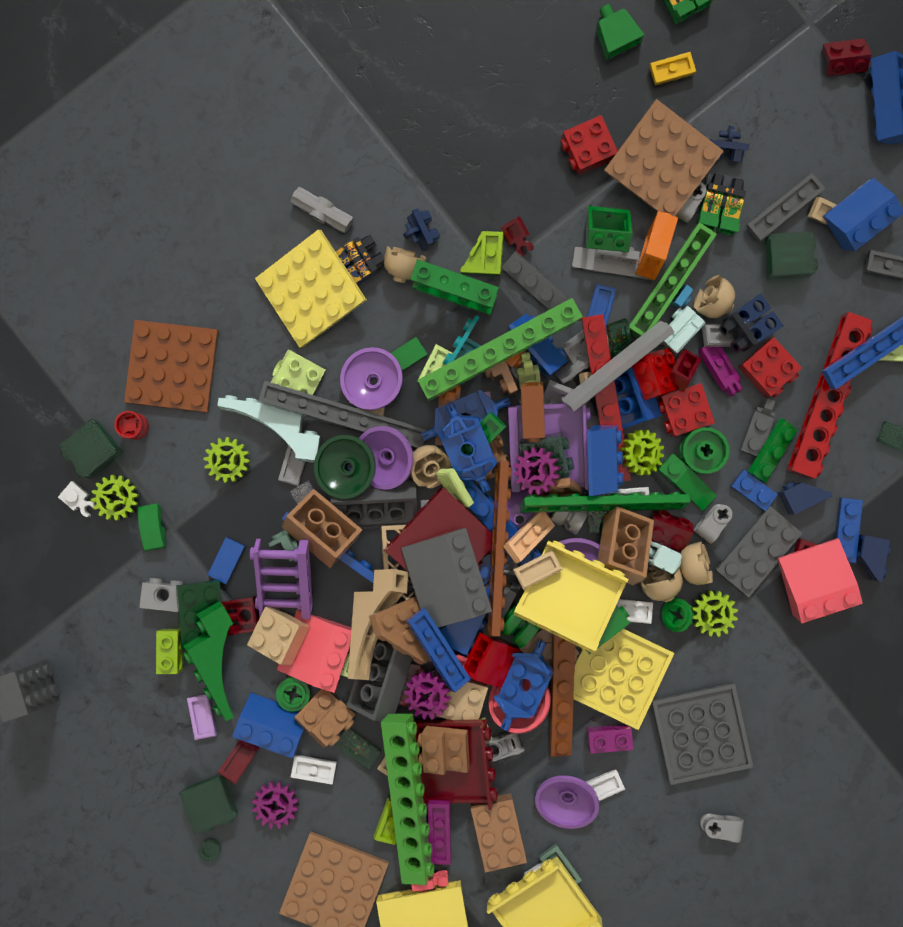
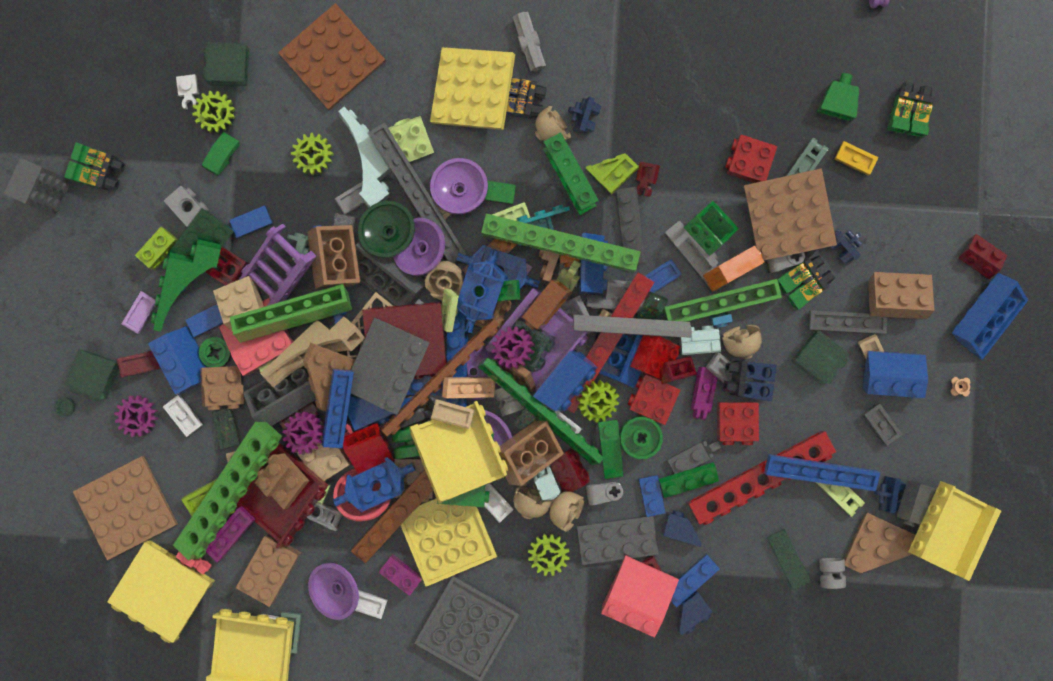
camera: 30 degrees right, 0 degrees up
red wheel [114,411,149,440] -> none
green gear [661,598,695,632] -> none
none -> hips [64,142,126,191]
none -> blue tile [185,304,223,337]
none -> bright green brick [230,284,352,343]
none -> sand green plate [786,138,829,176]
none -> medium nougat brick [868,272,934,319]

